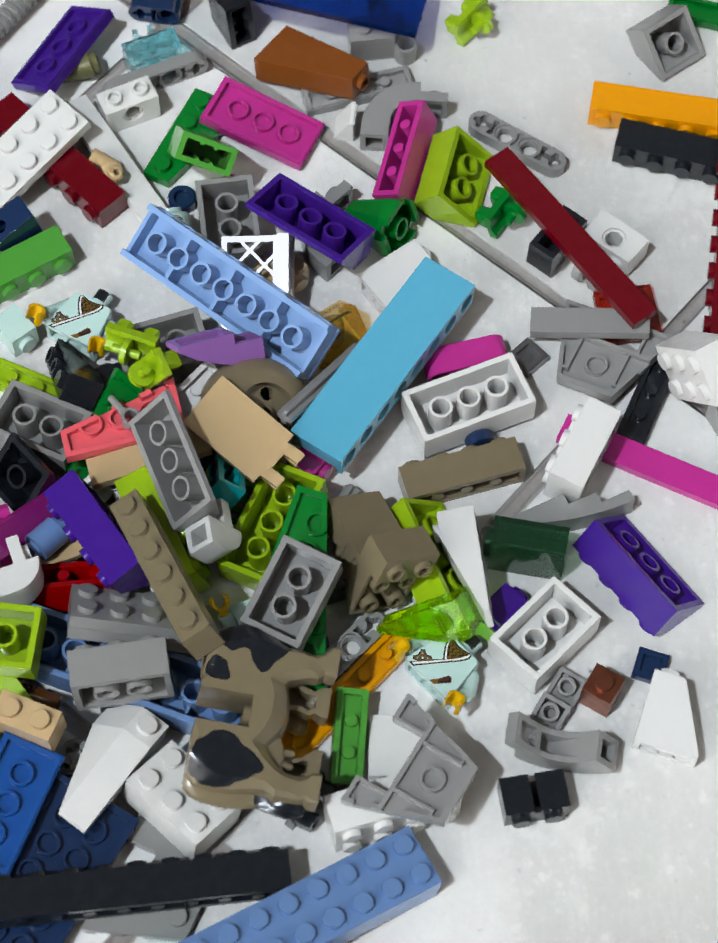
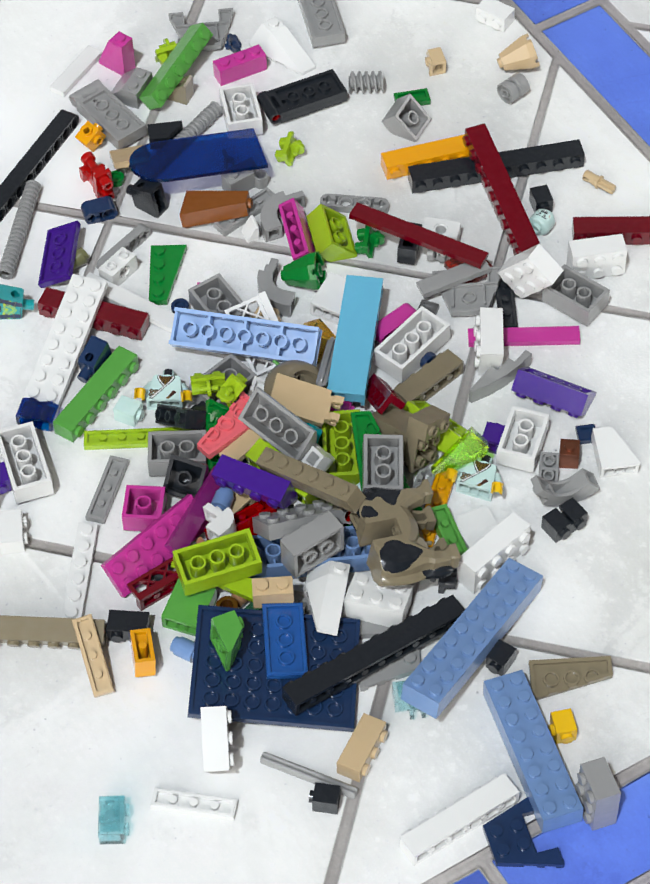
camera: 25 degrees left, 10 degrees down
tan arm [88,148,124,183] -> none
light grey hand [108,395,139,430] -> none
clear light blue brick [121,24,184,74] -> none
medium lavender slope [165,327,265,365] -> none
bright green brick [167,125,239,177] -> none
dark pink tile [199,76,325,171] -> none
dark purple slope [245,173,376,270] -> none
light grey wing [341,693,478,827] -> none
white wedge [433,505,494,628] -> none
clear green brick [483,515,570,581] -> none
none -> dark red fence [366,373,406,415]

